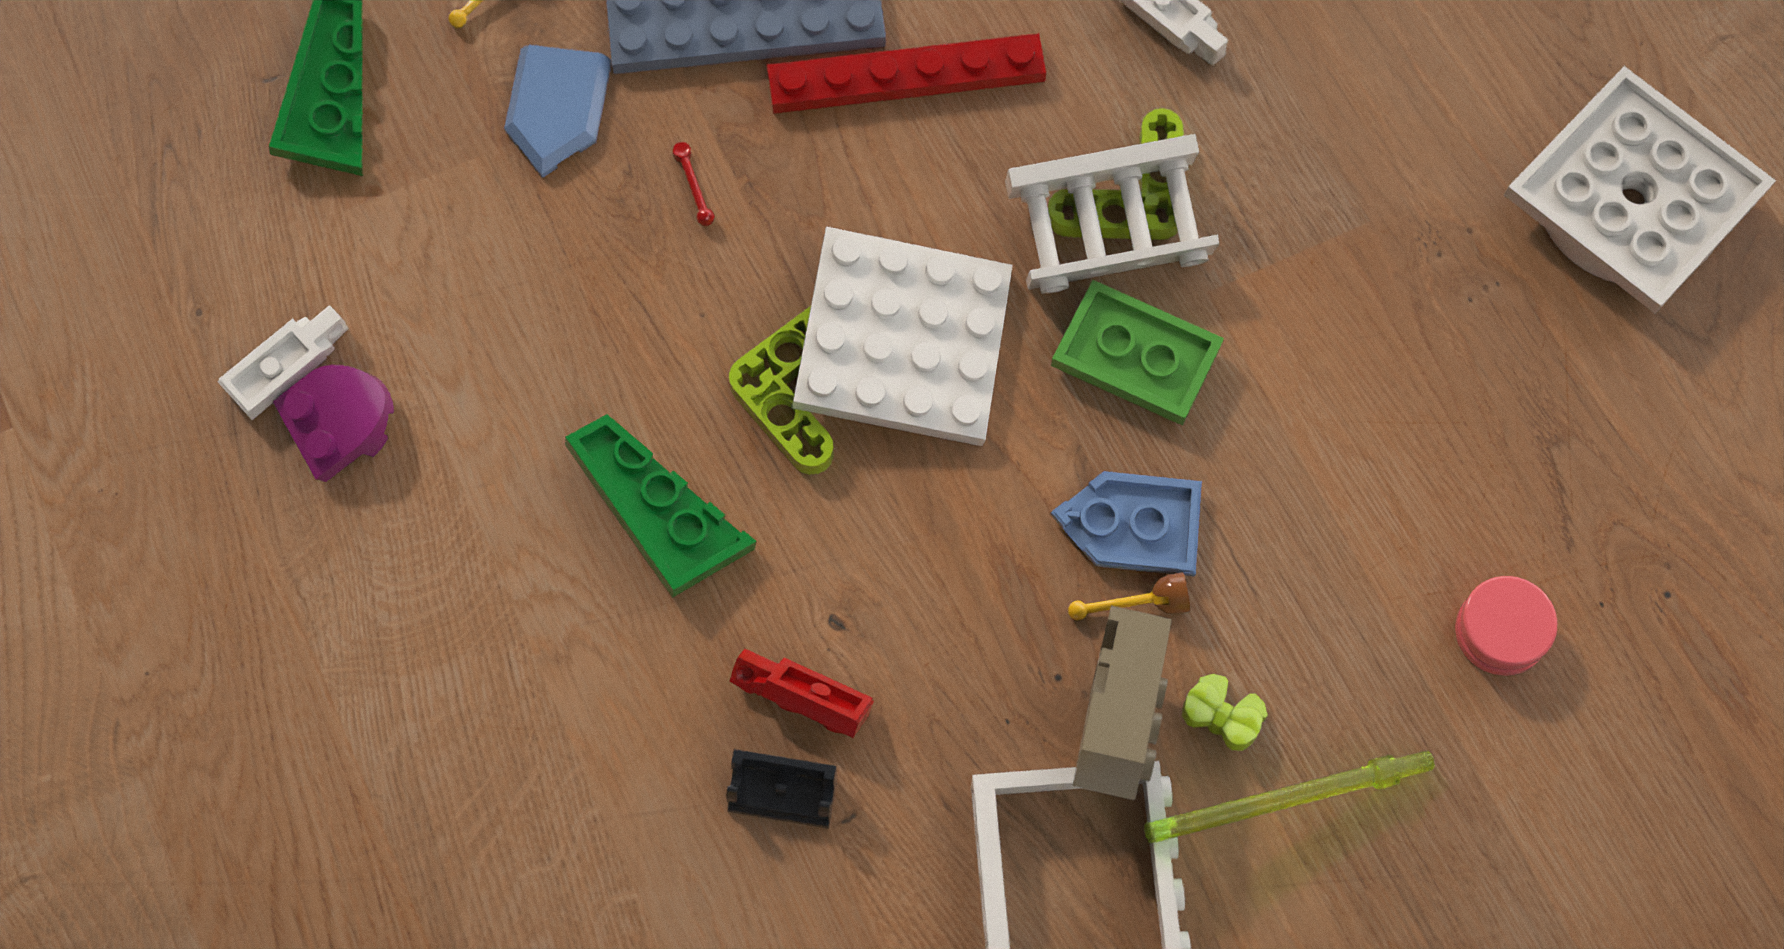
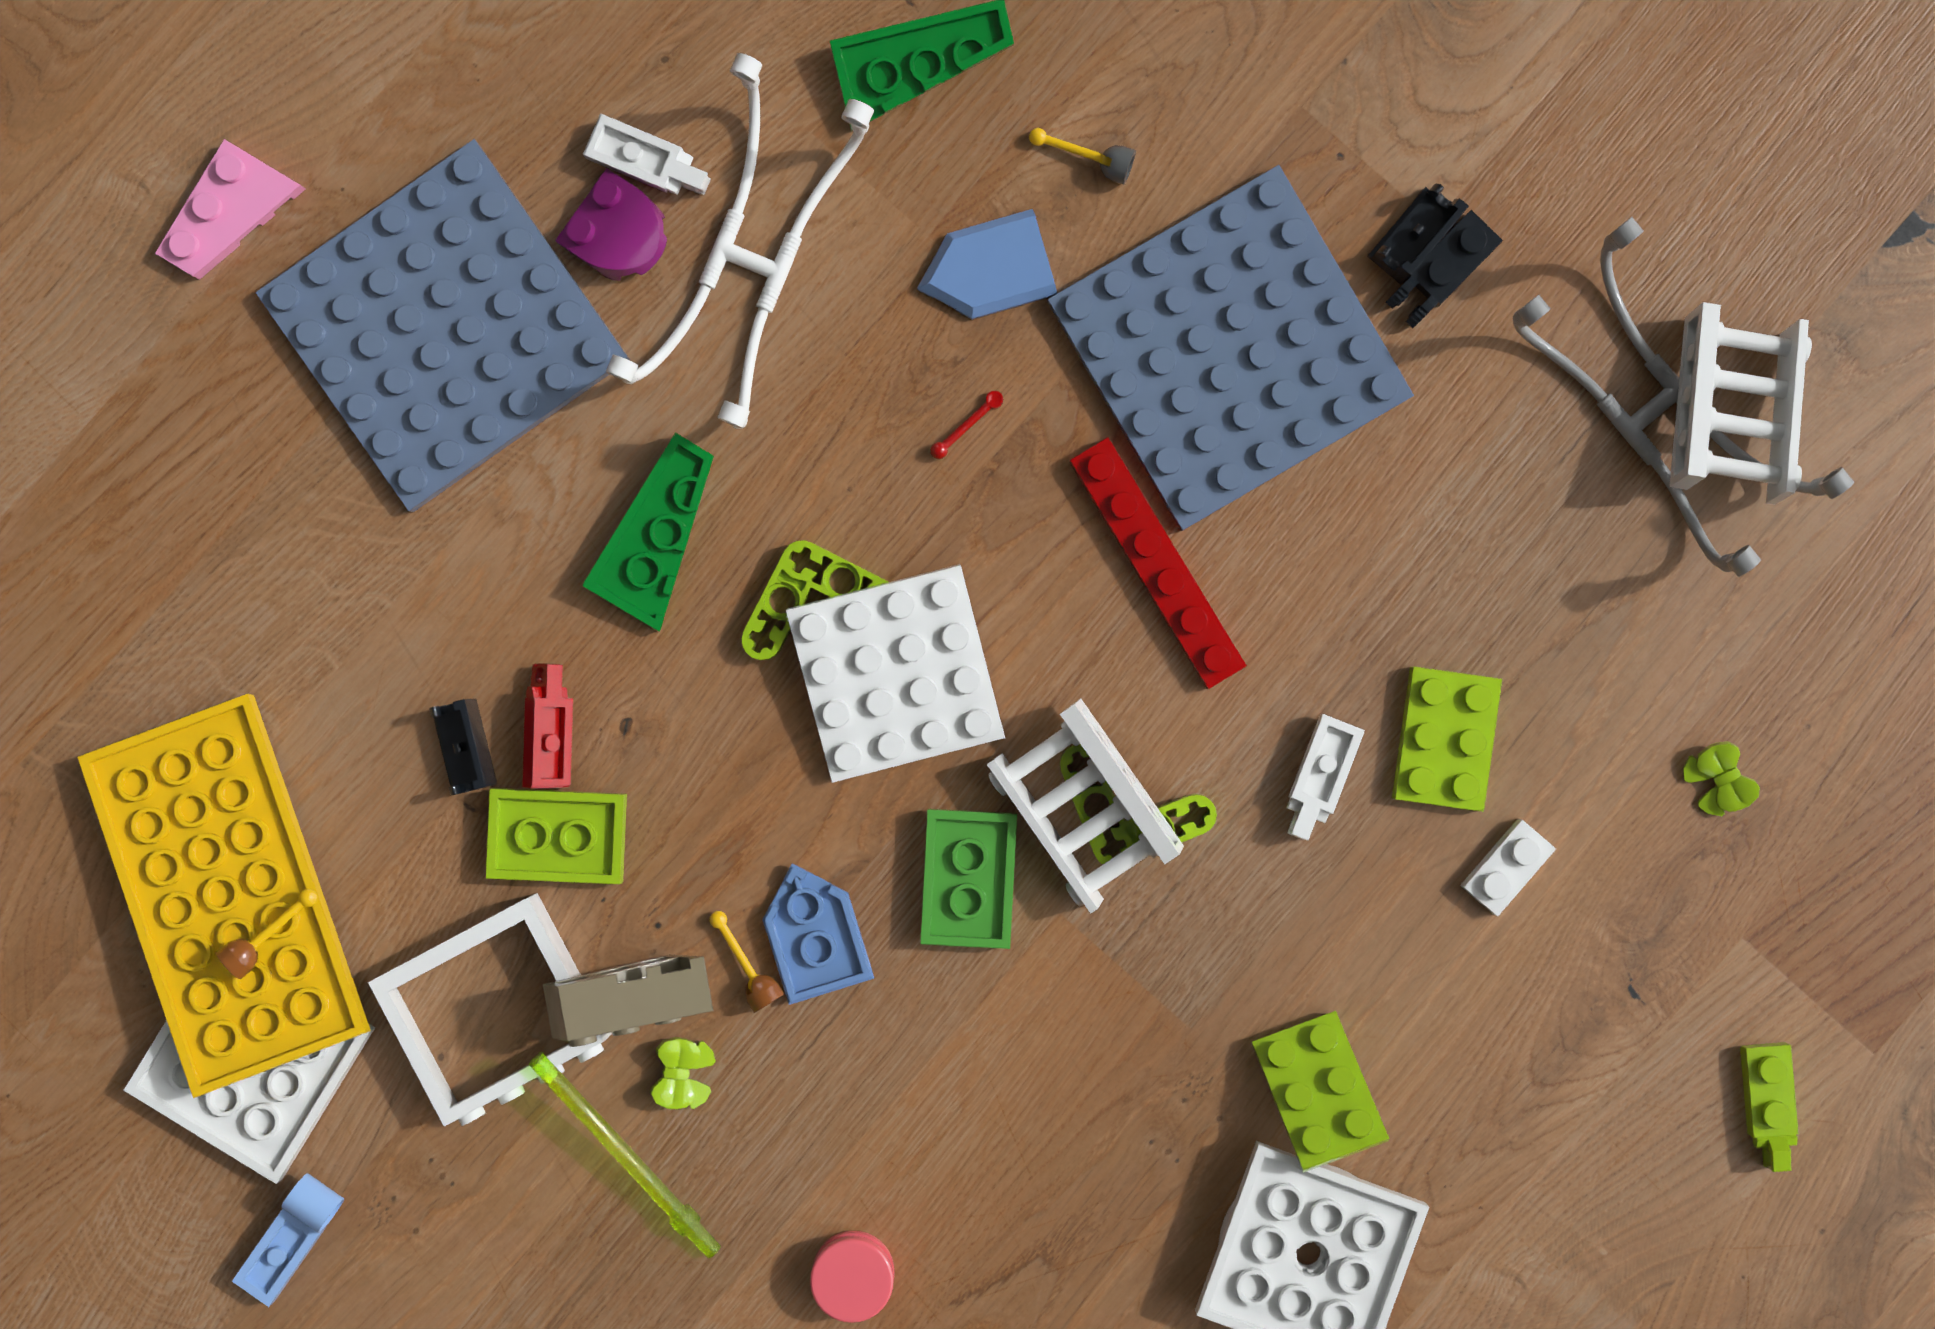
camera: 60 degrees right, 20 degrees up
none -> bright pink wing [155,139,306,280]
none -> sand blue plate [255,139,630,512]
none -> lime plate [486,788,627,884]
none -> white bar [606,53,874,429]
none -> lime plate [1252,1011,1389,1173]

